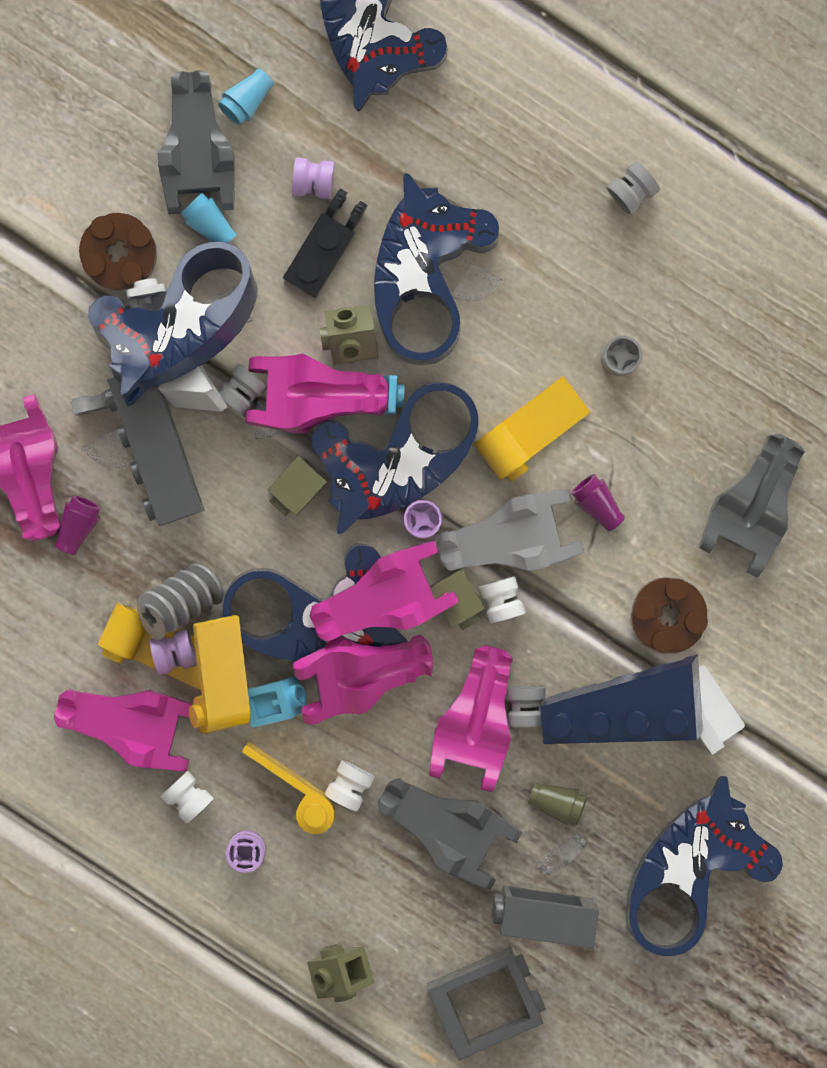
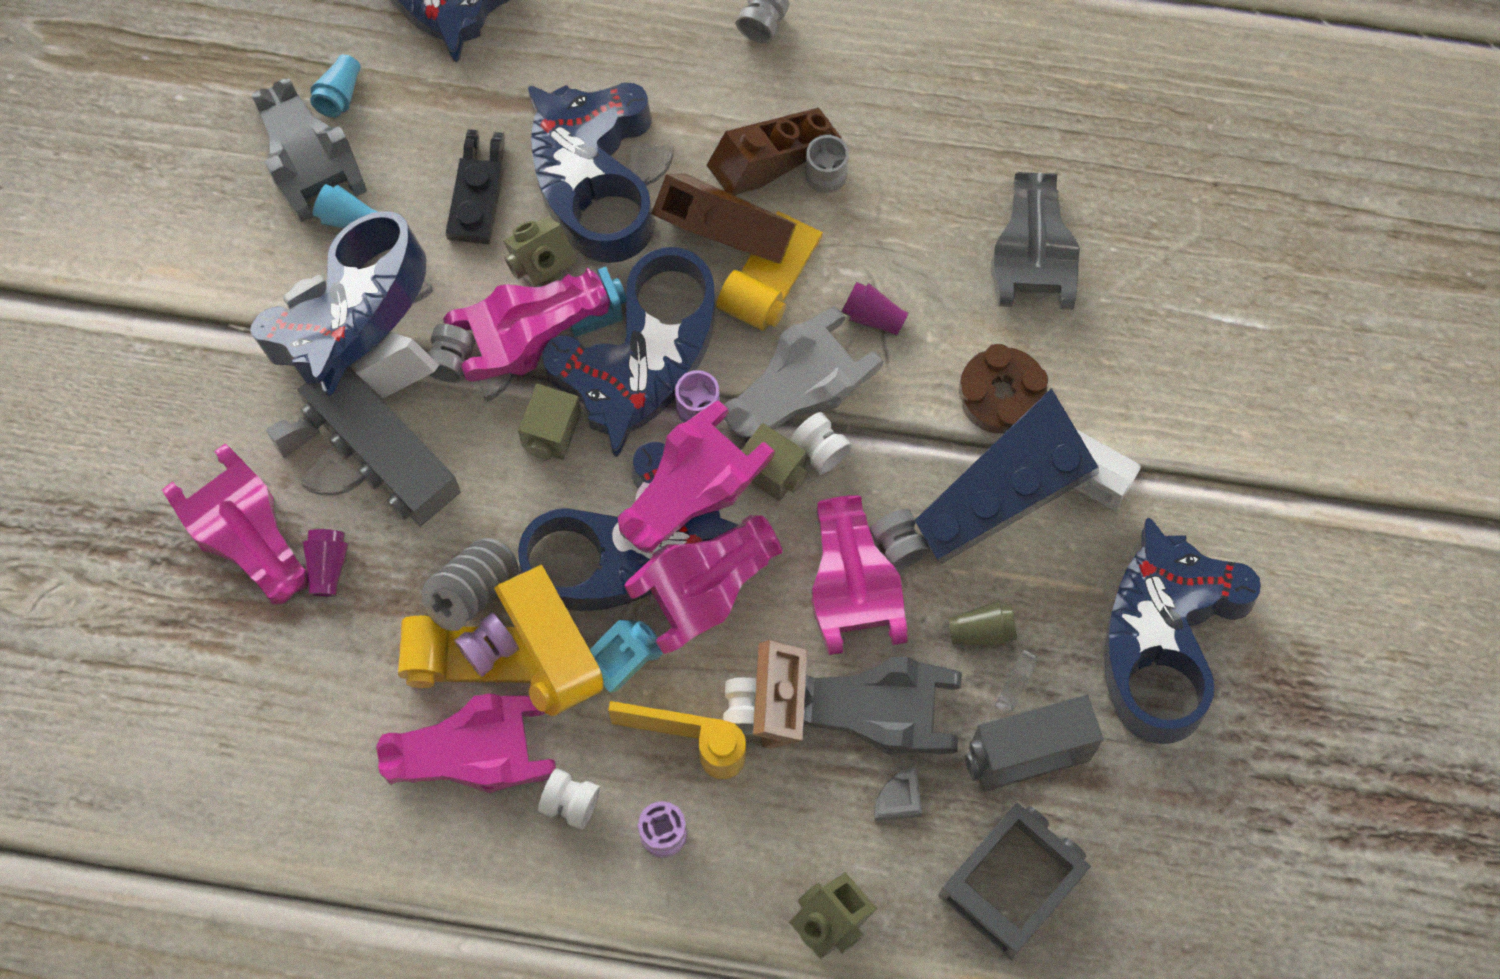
camera: 25 degrees left, 20 degrees down
reddish brown plate [79,213,157,291] -> none
lavender wheel [292,157,334,200] -> none
none -> reddish brown slope [651,173,797,264]
none -> reddish brown slope [706,107,842,195]
none -> medium nougat panel [753,640,807,749]
none -> light grey tile [874,767,922,821]

